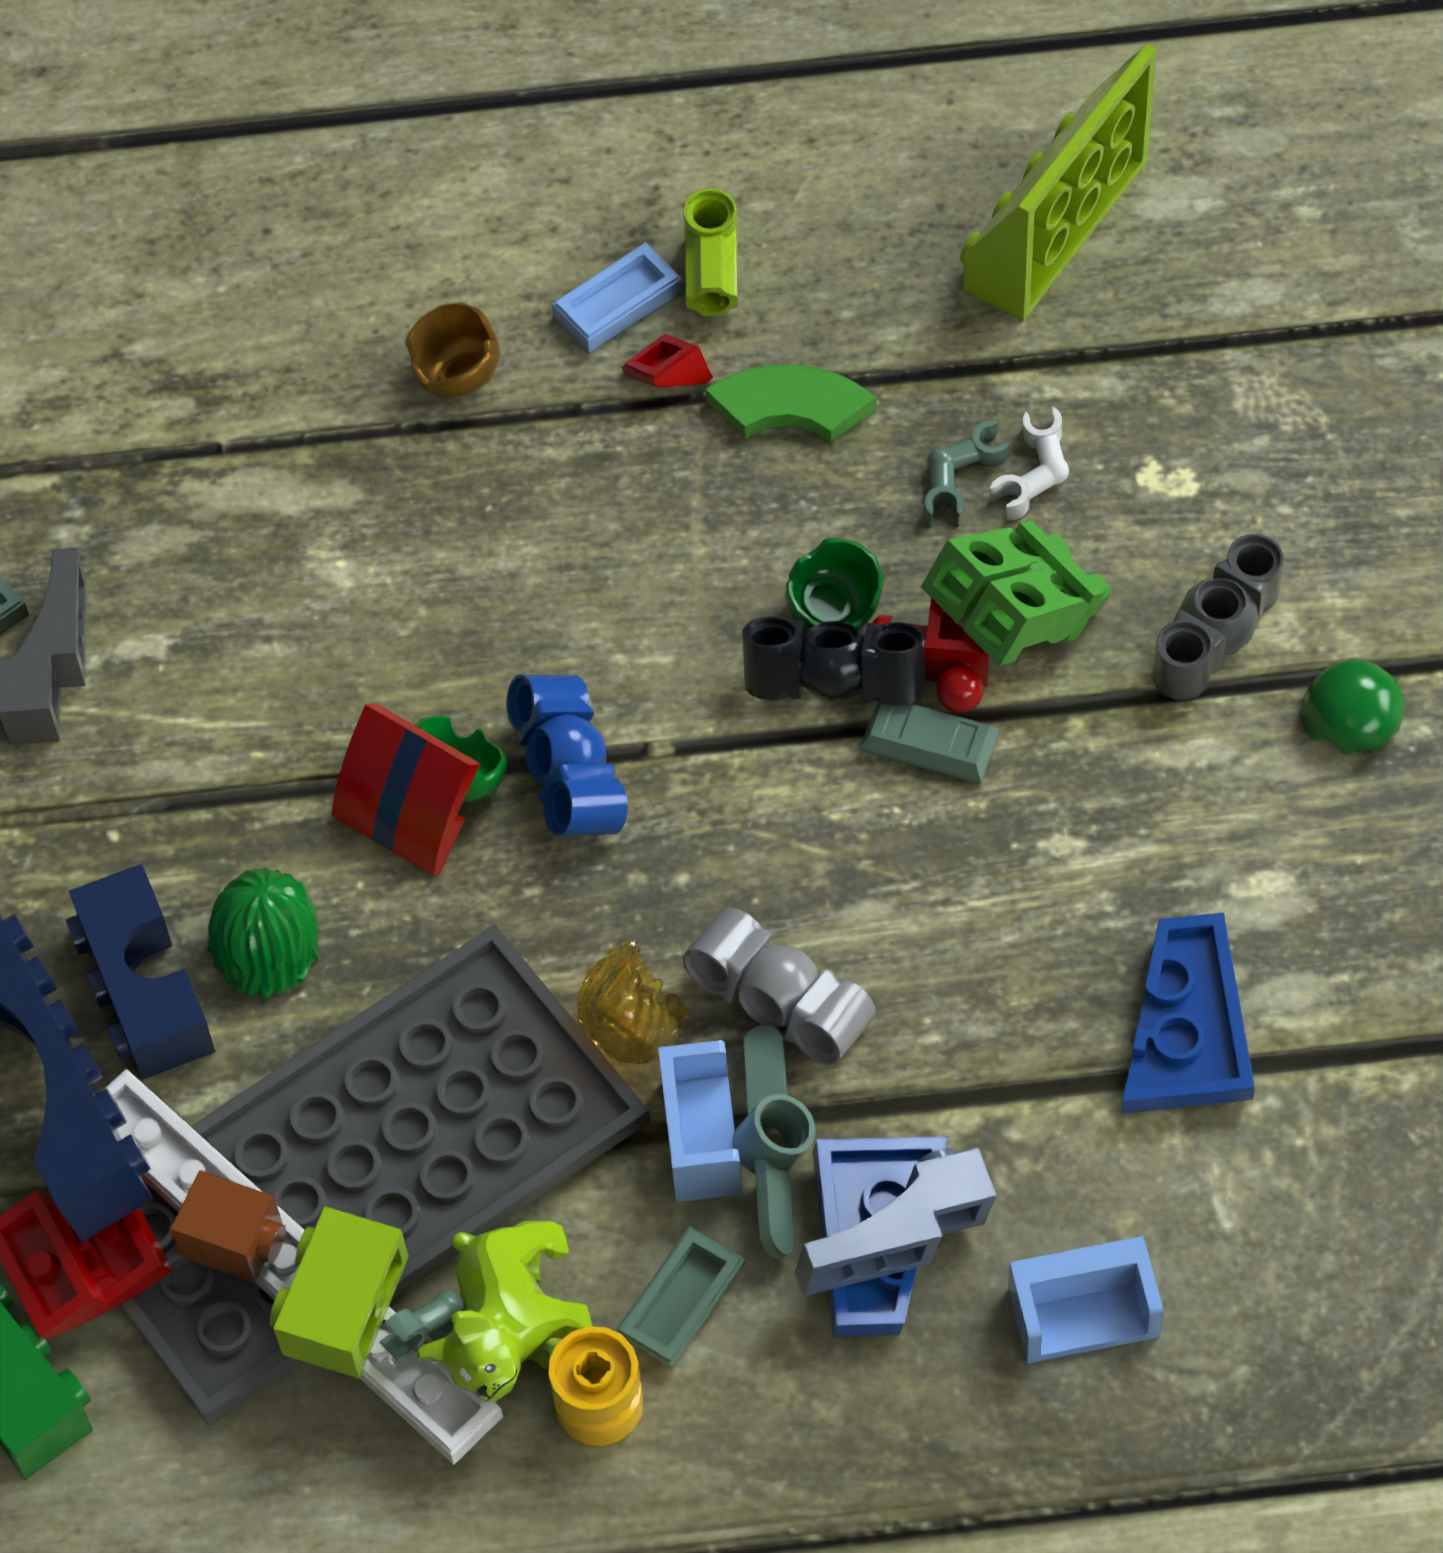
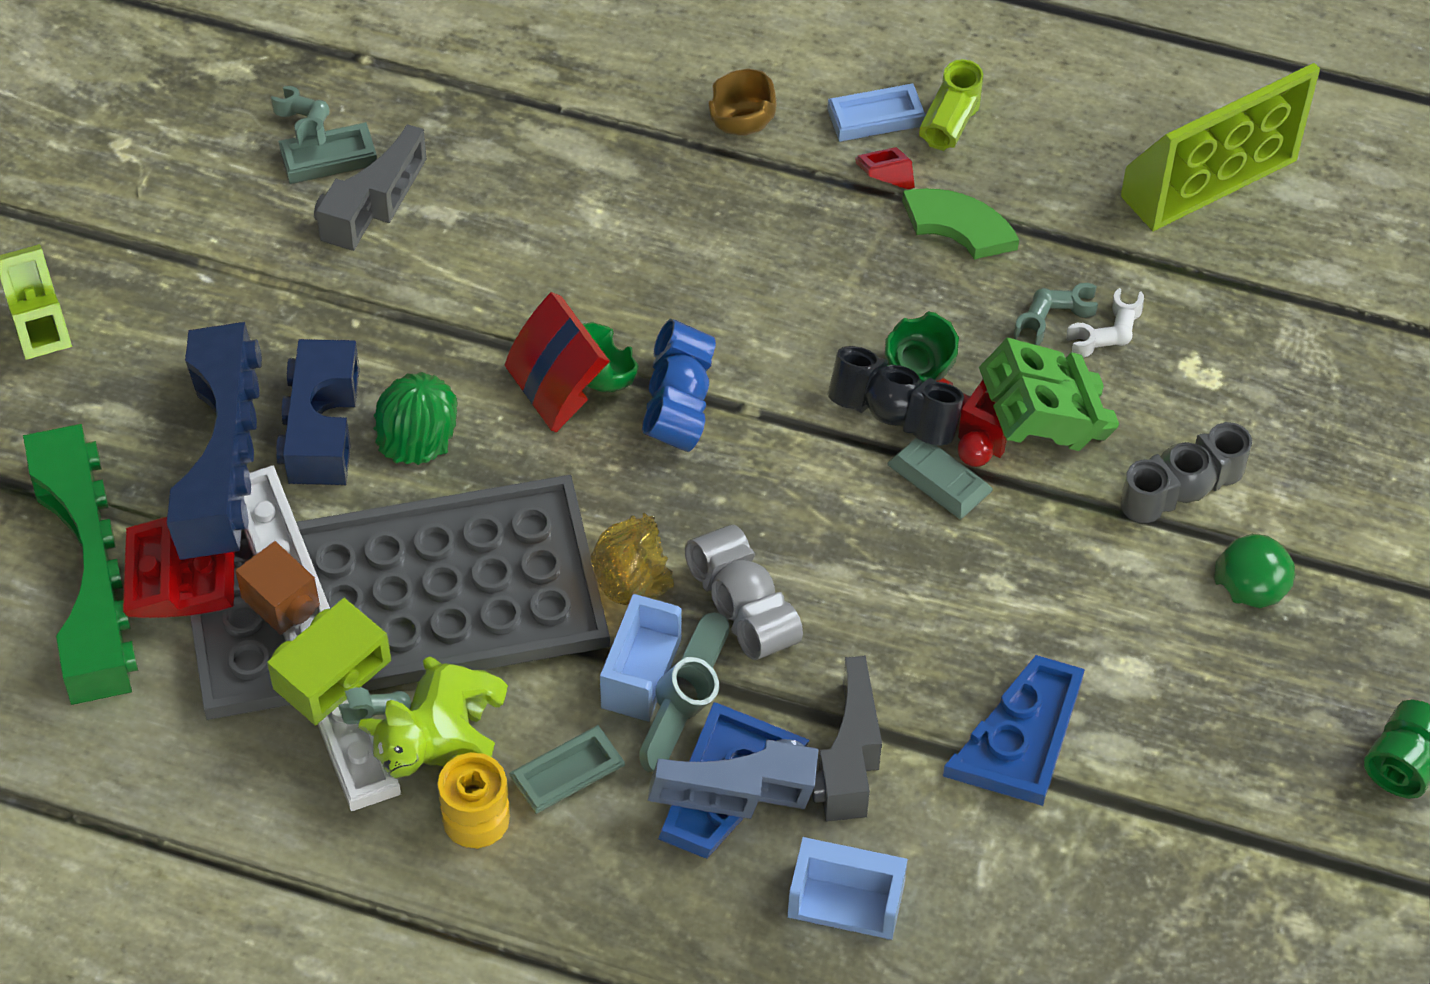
camera: 20 degrees right, 5 degrees down
none -> dark grey slope [812,655,882,822]

